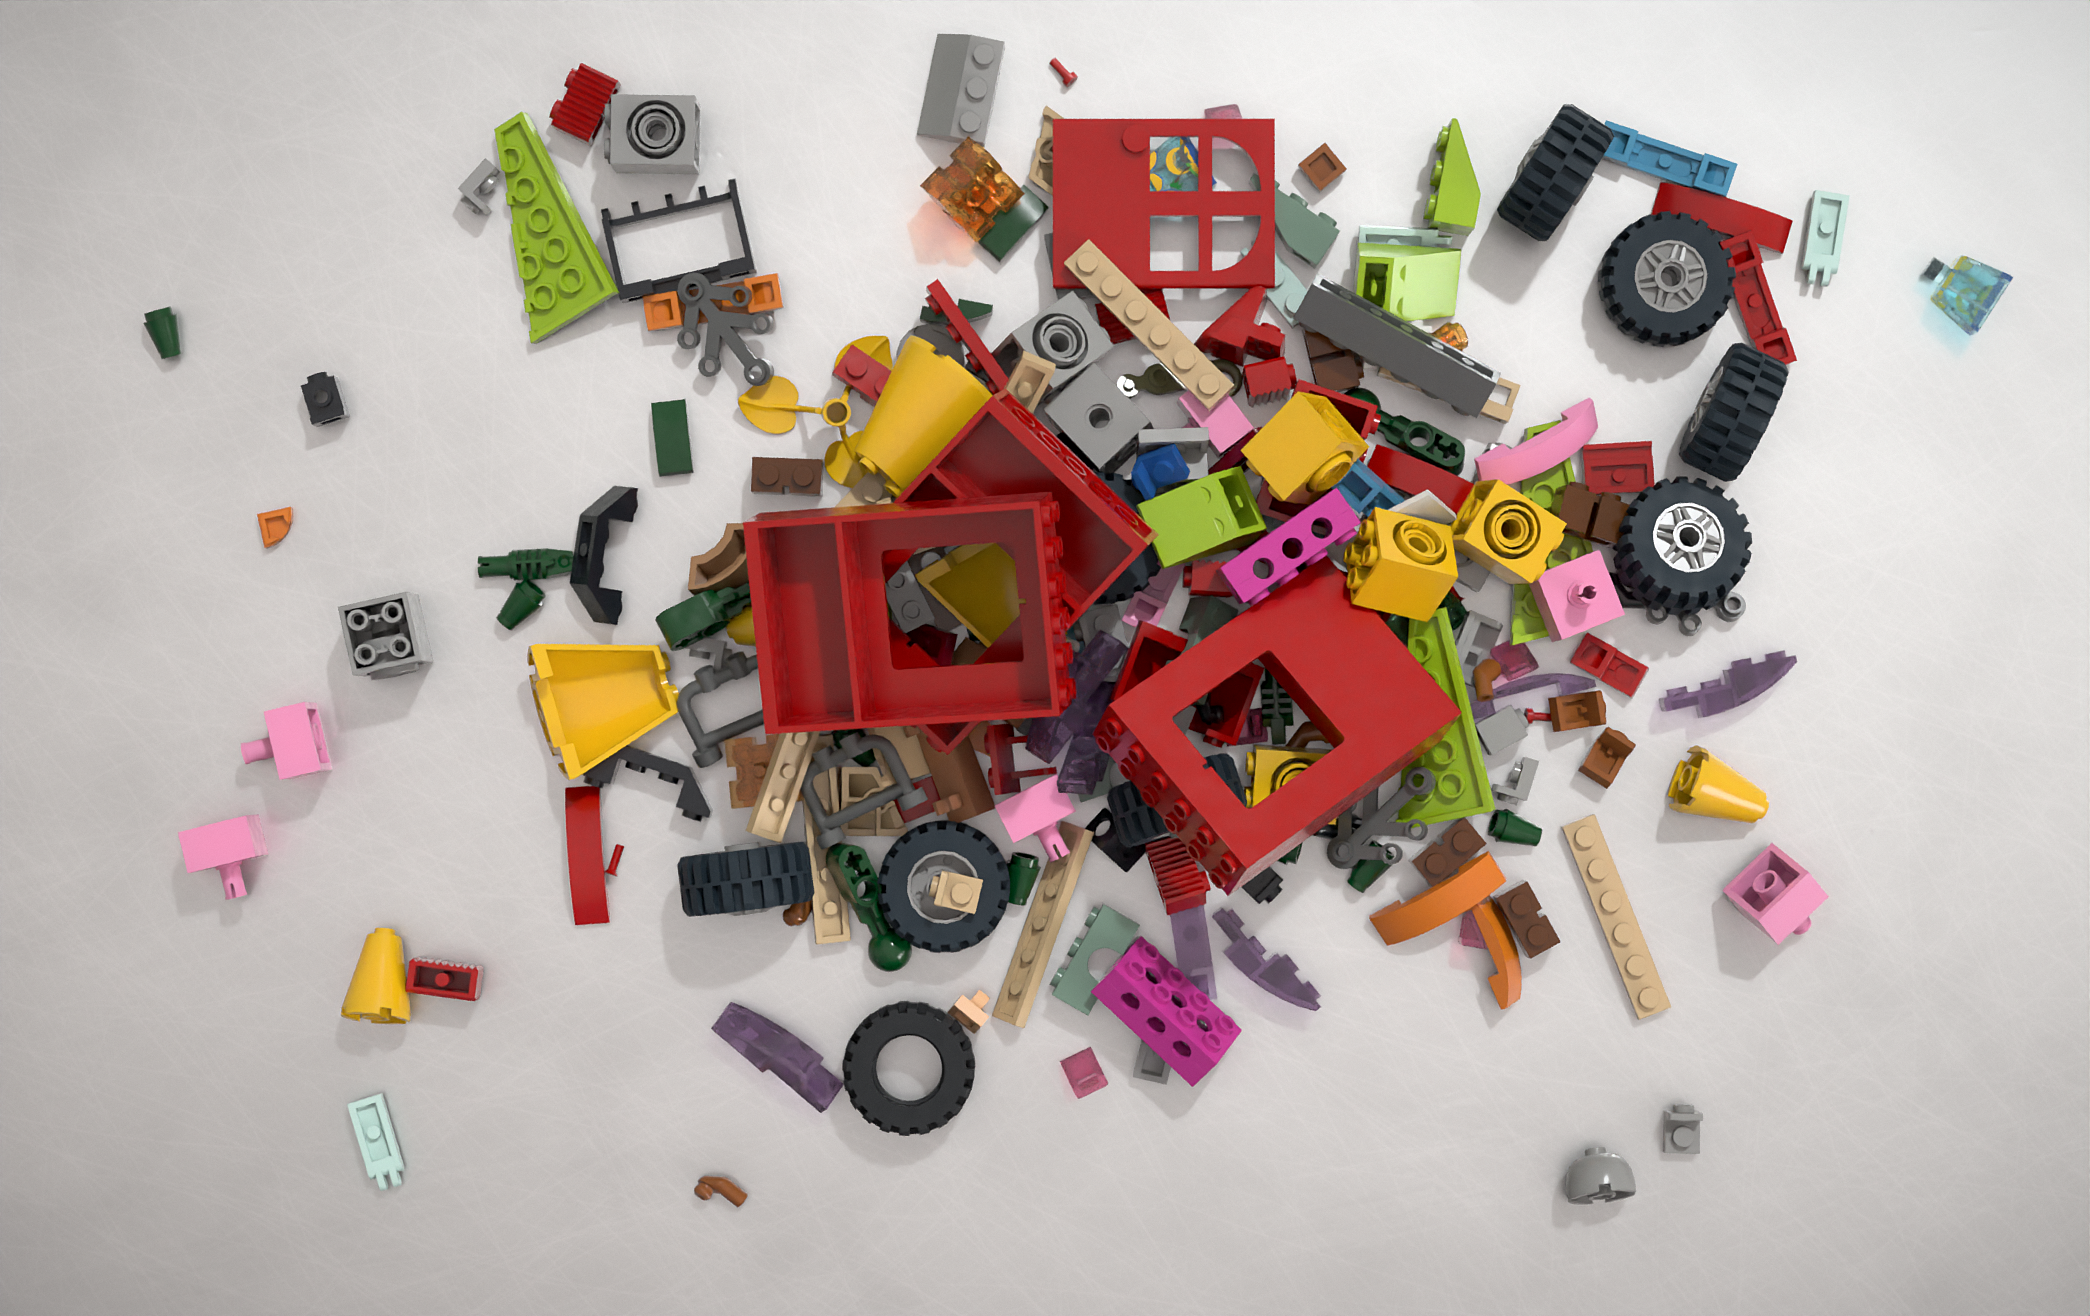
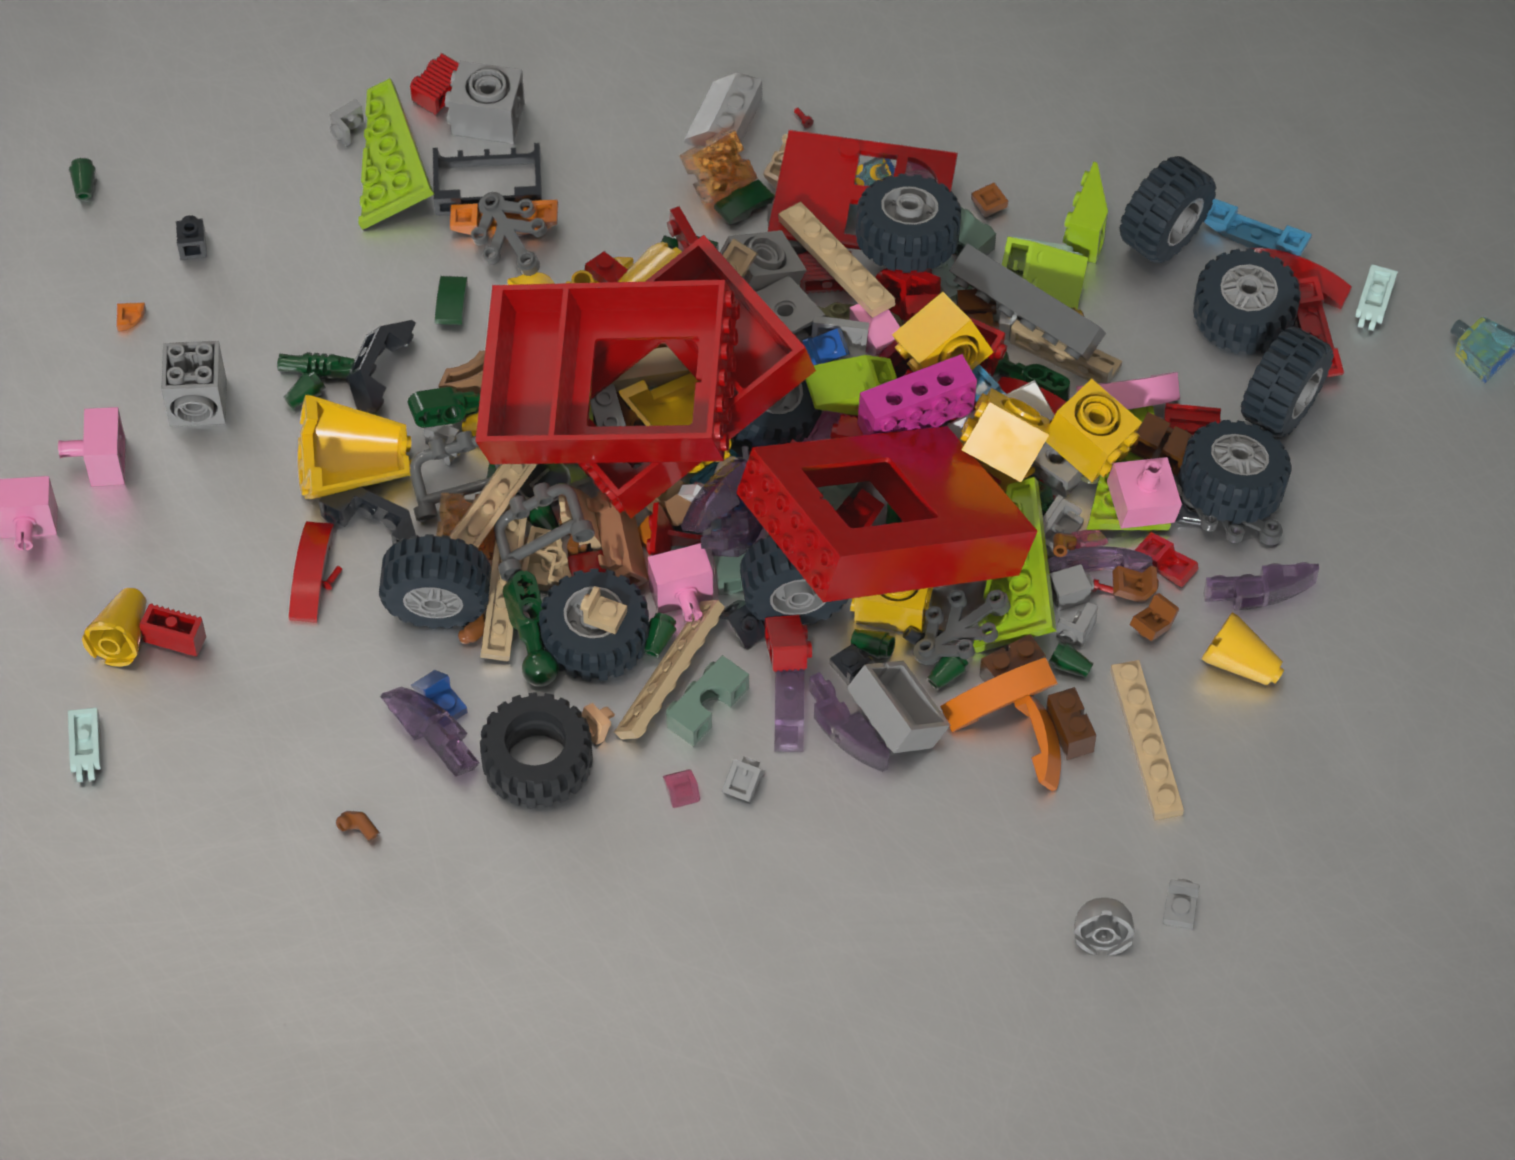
camera: 10 degrees right, 30 degrees down
dark pink brick [1091,936,1242,1087] -> none
clear pink slope [1458,911,1487,949] -> none
bright pink brick [1722,843,1829,945] -> none
none -> blue slope [411,670,468,728]
none -> light grey piece [847,660,950,753]
none -> black wheel [855,173,961,273]

